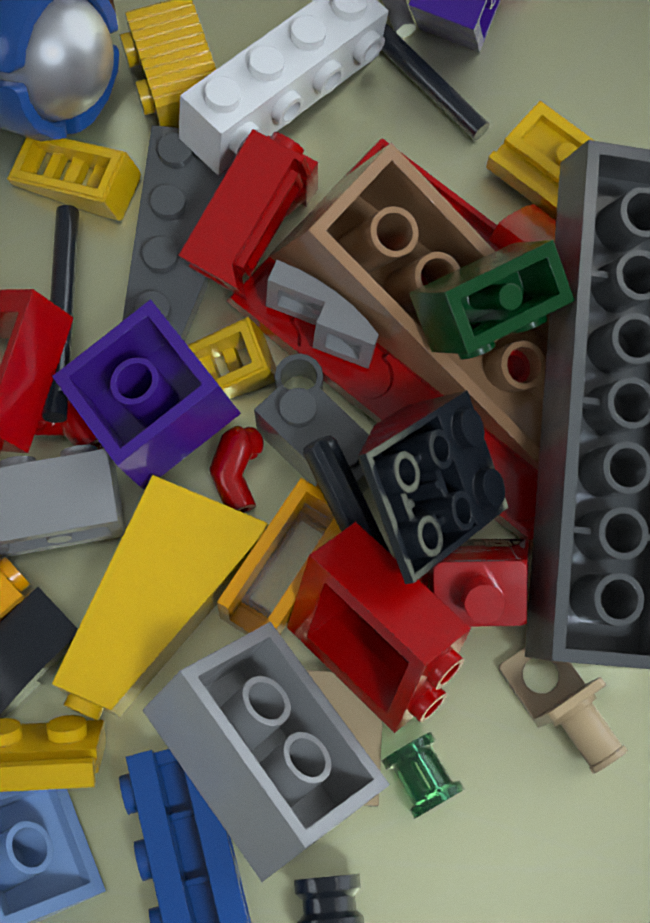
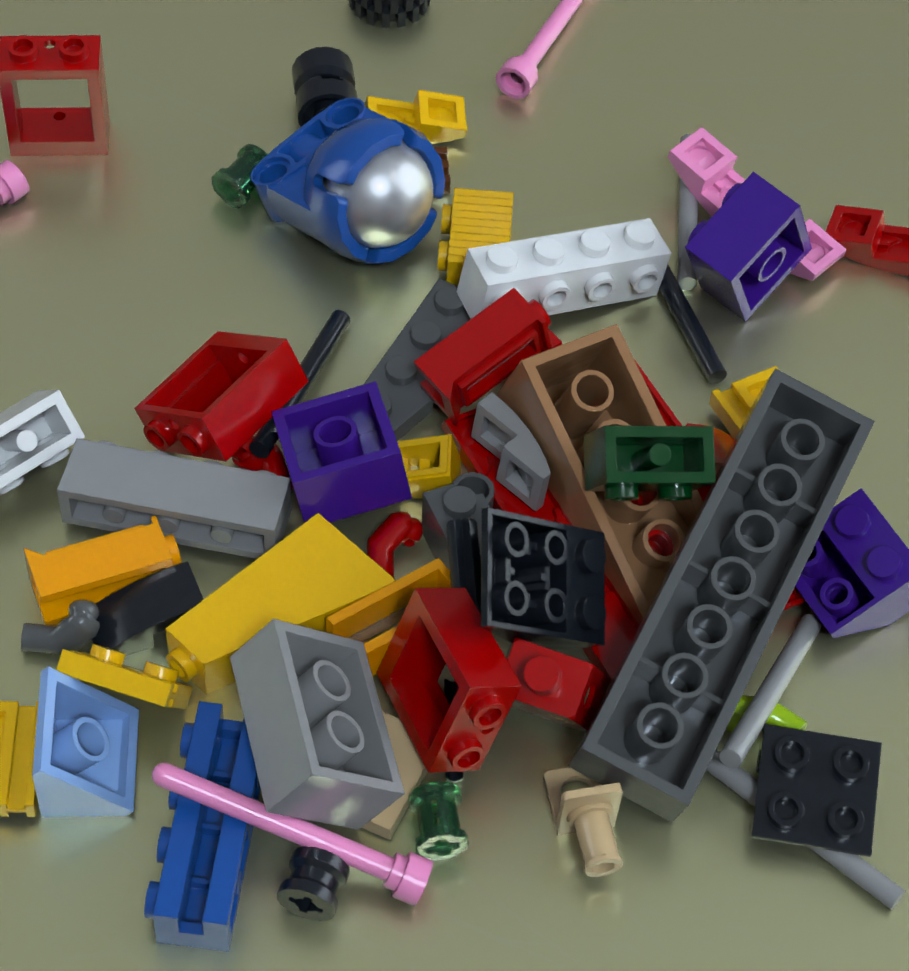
camera: 20 degrees right, 20 degrees down
yellow slope [7,137,141,221] -> none
none -> bright pink piece [152,763,433,906]

